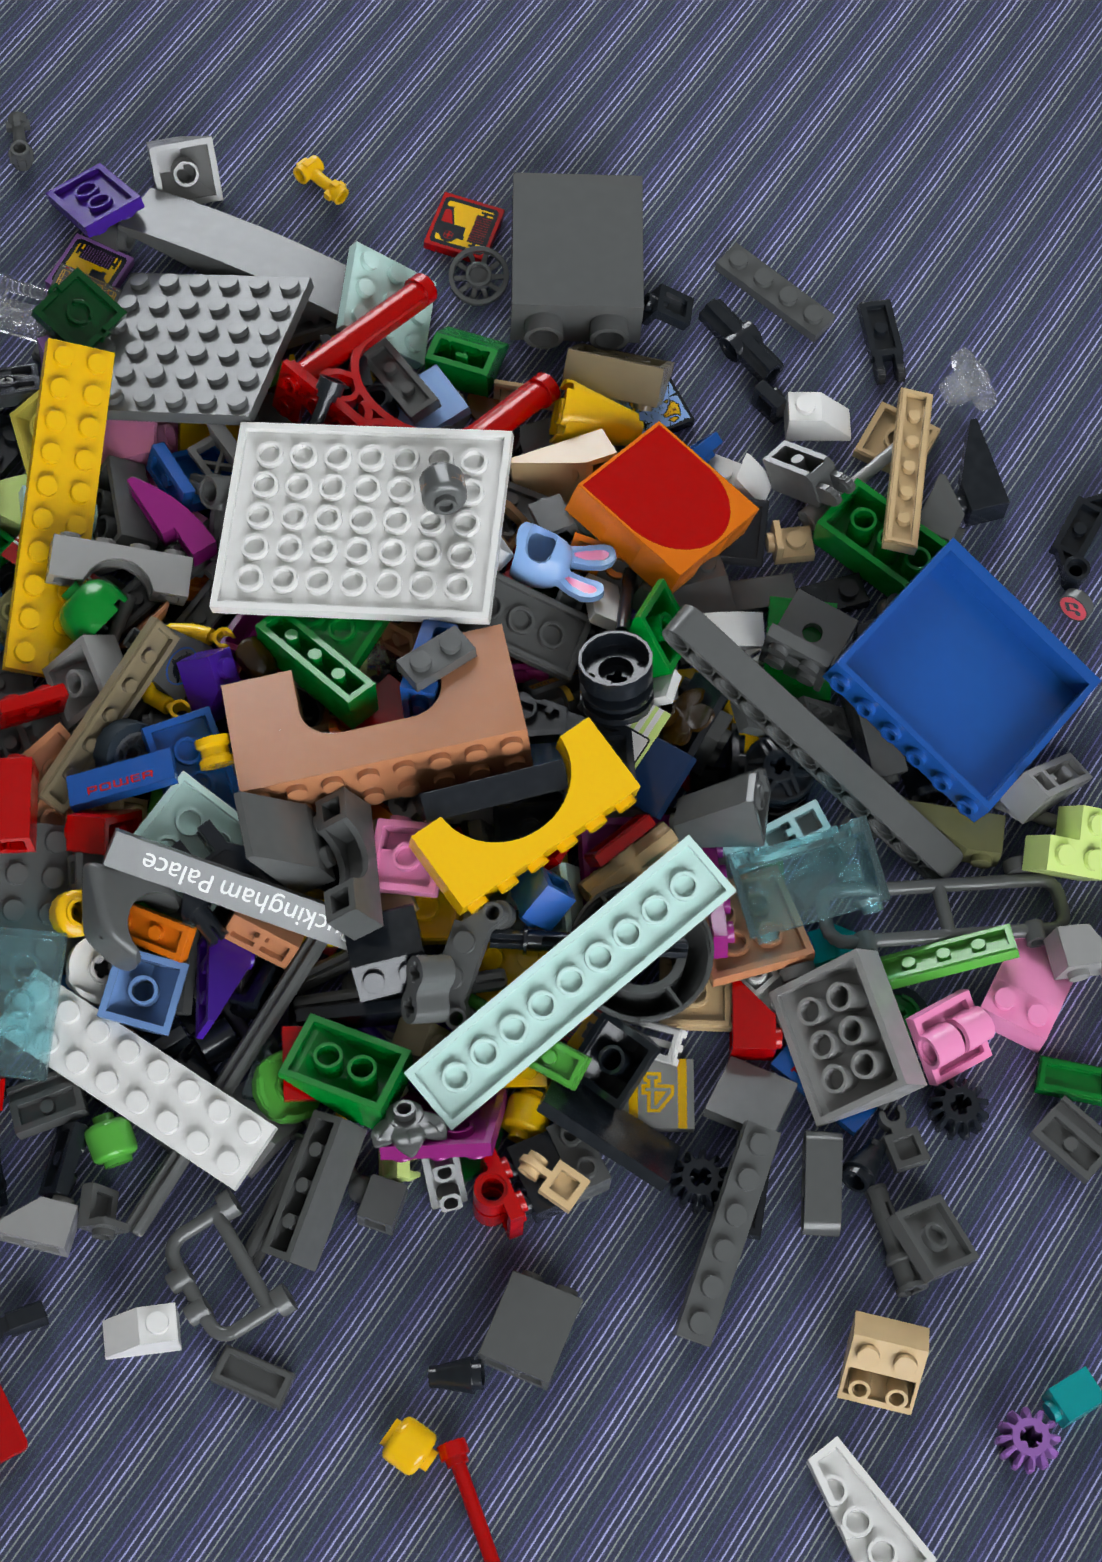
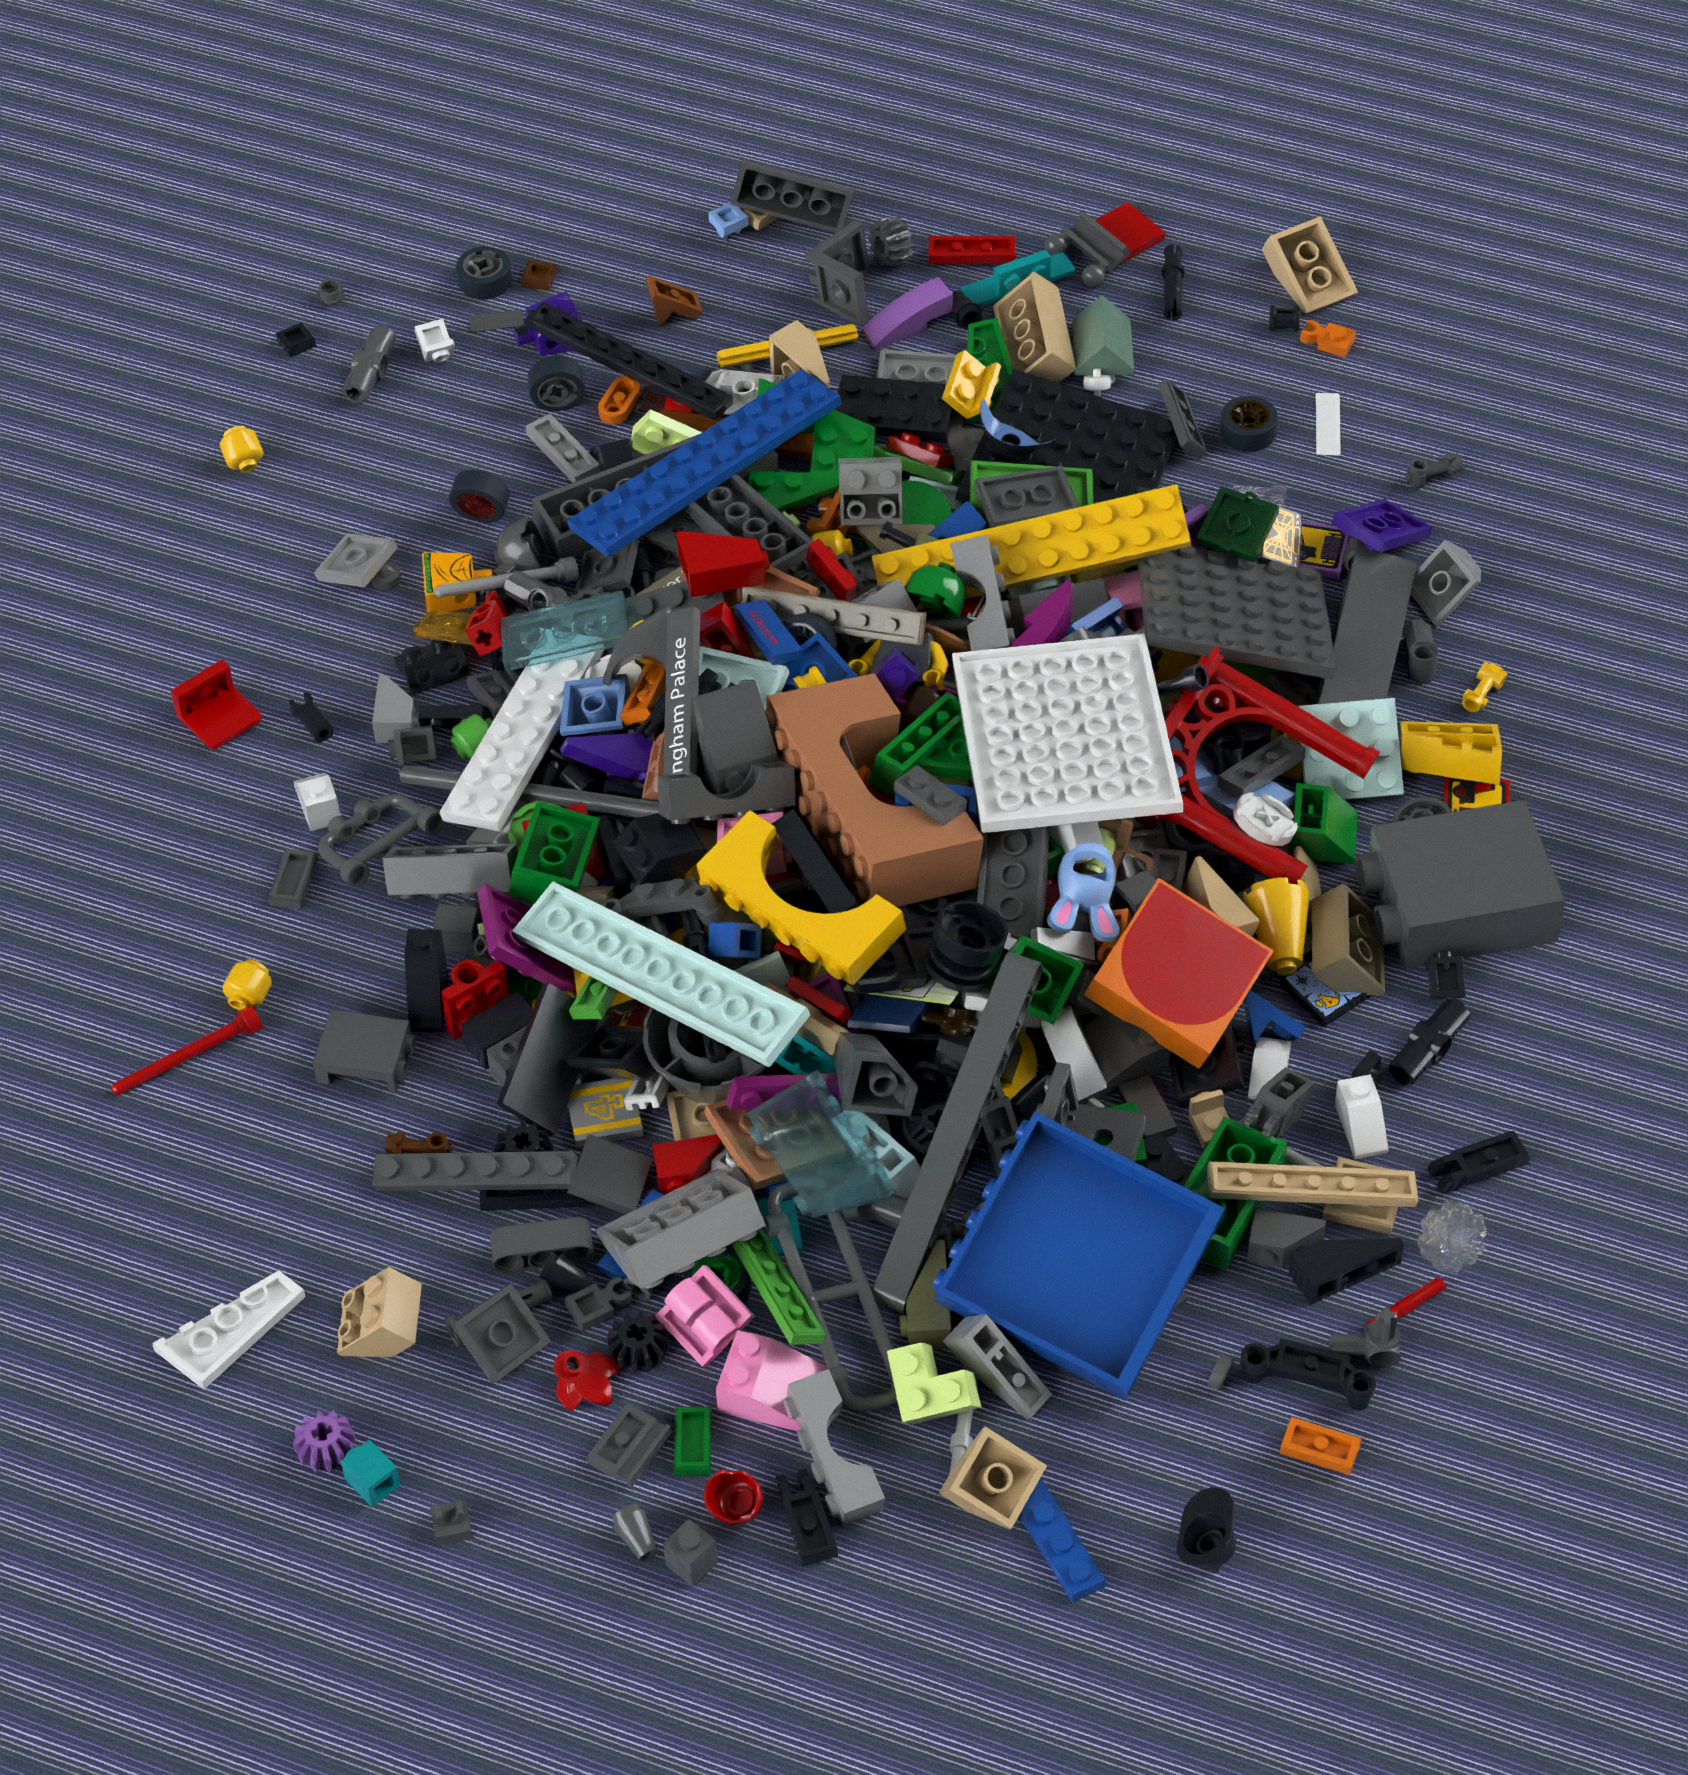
camera: 85 degrees right, 15 degrees down
dark grey plate [371,1099,447,1158] -> none
dark grey axle [401,954,456,1024] -> none
dark grey head [419,462,467,515] -> none
black cone [428,1356,485,1394] -> none
tan plate [518,1150,591,1214] -> none
dark grey plate [715,242,836,343] -> none
none -> reddish brown bar [385,1132,452,1154]
none -> black slope [404,929,449,1032]
none -> red plate [553,1350,620,1411]
none -> white tile [1233,792,1298,846]
none -> dark grey axle [1329,1308,1401,1368]
none -> red piece [1366,1277,1446,1326]
none -> yellow wedge [1399,721,1502,785]
none -> dark grey piece [1403,619,1438,683]

